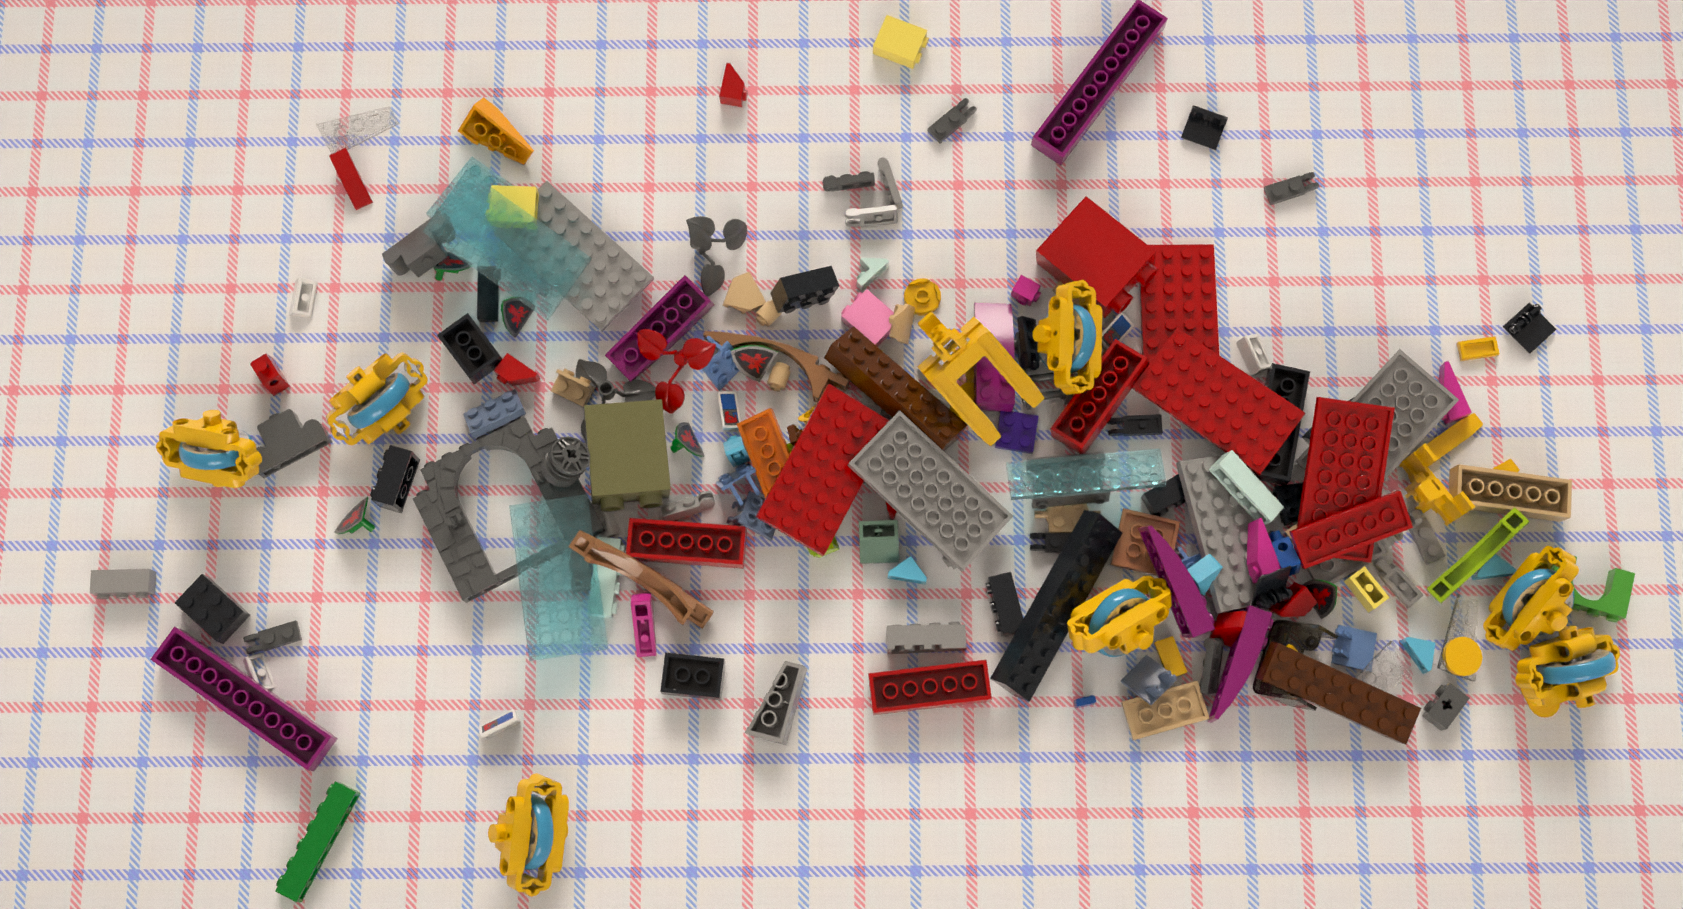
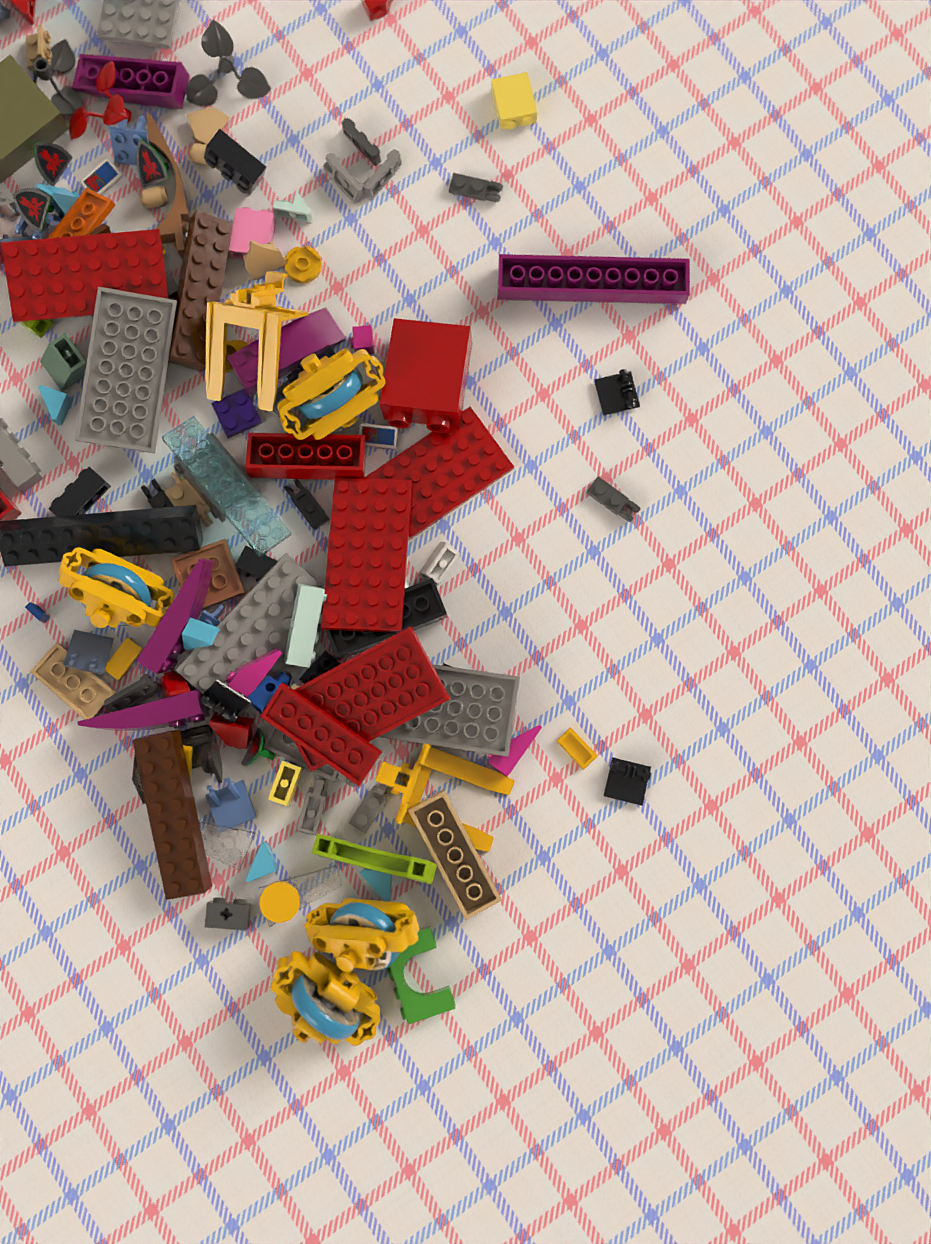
camera: 55 degrees right, 5 degrees up
none -> shield [12,188,54,233]

